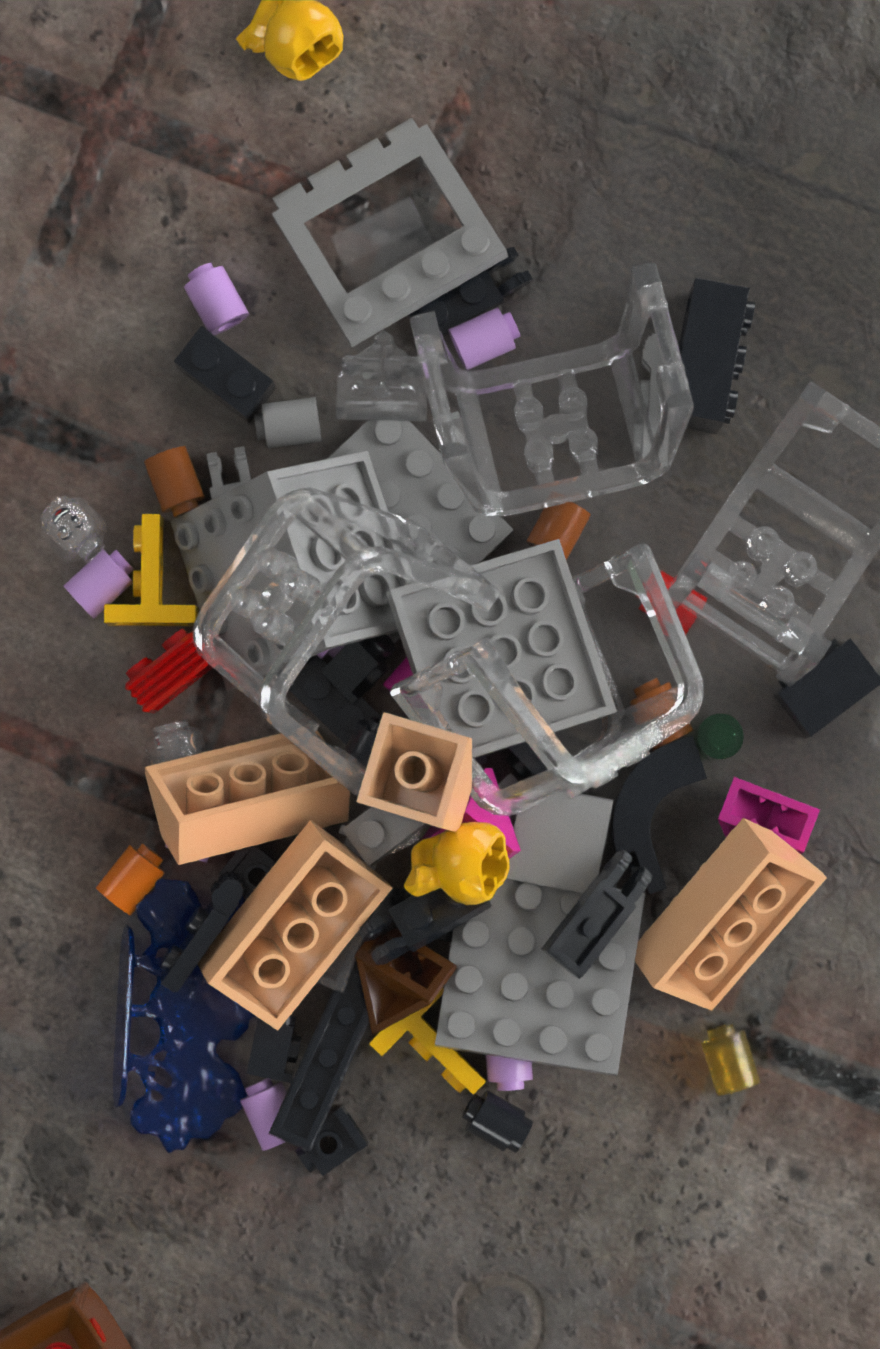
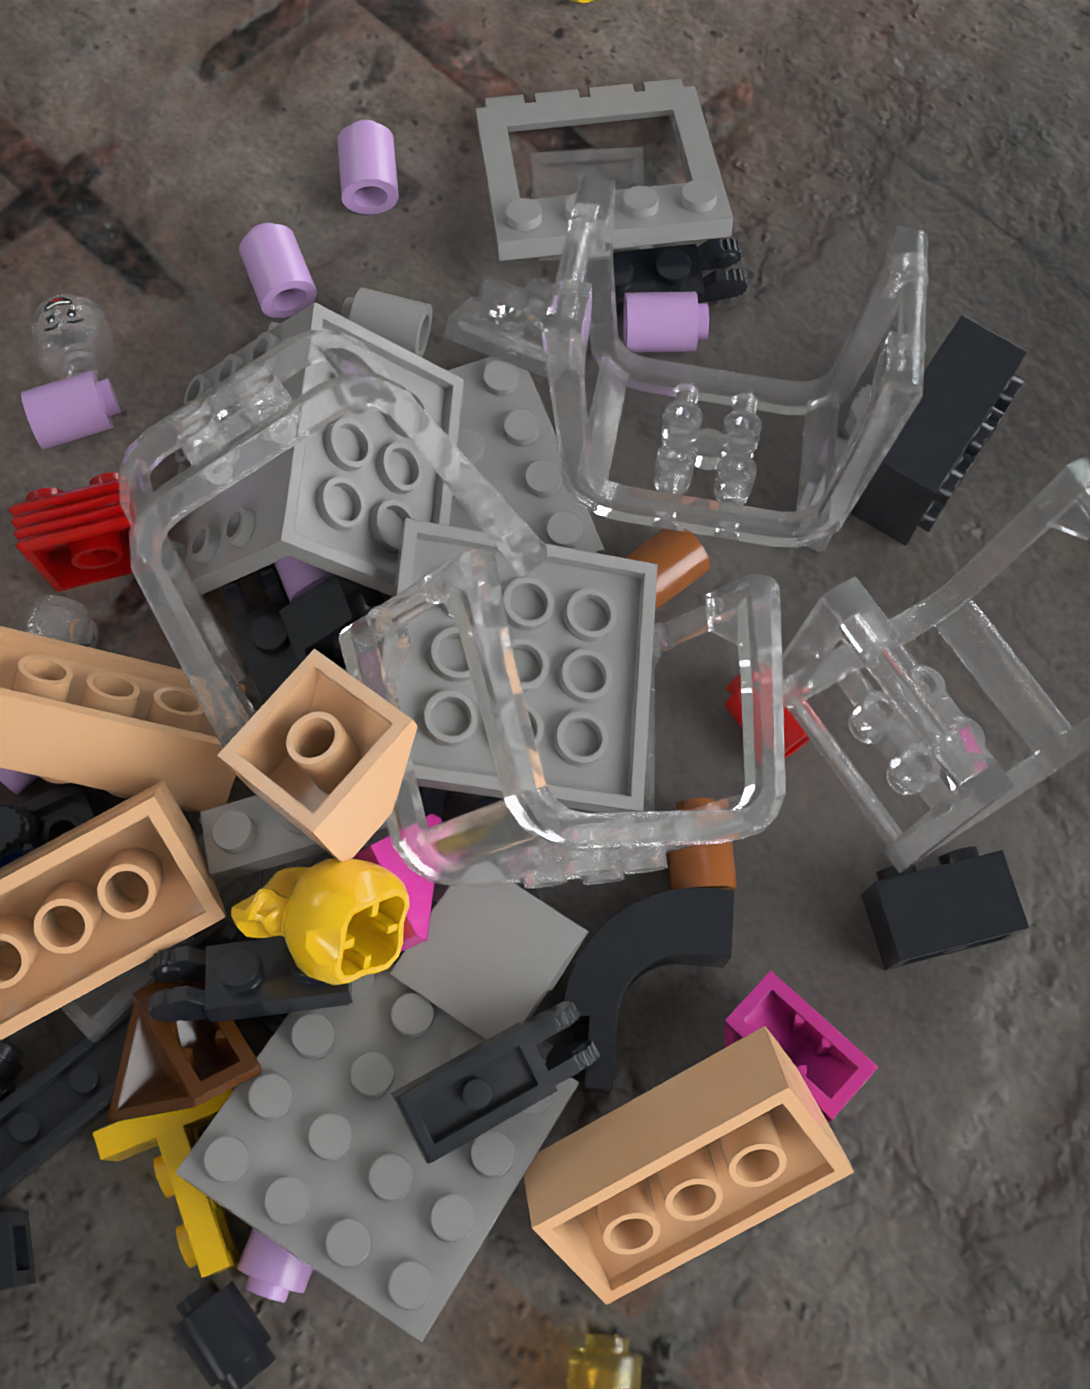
camera: 20 degrees right, 15 degrees down
yellow bracket [104,514,199,626] -> none
dark orange brick [144,446,205,518] -> none
black brick [174,326,276,424] -> none
clear green brick [694,713,744,761] -> none
none -> lavender brick [239,223,317,318]

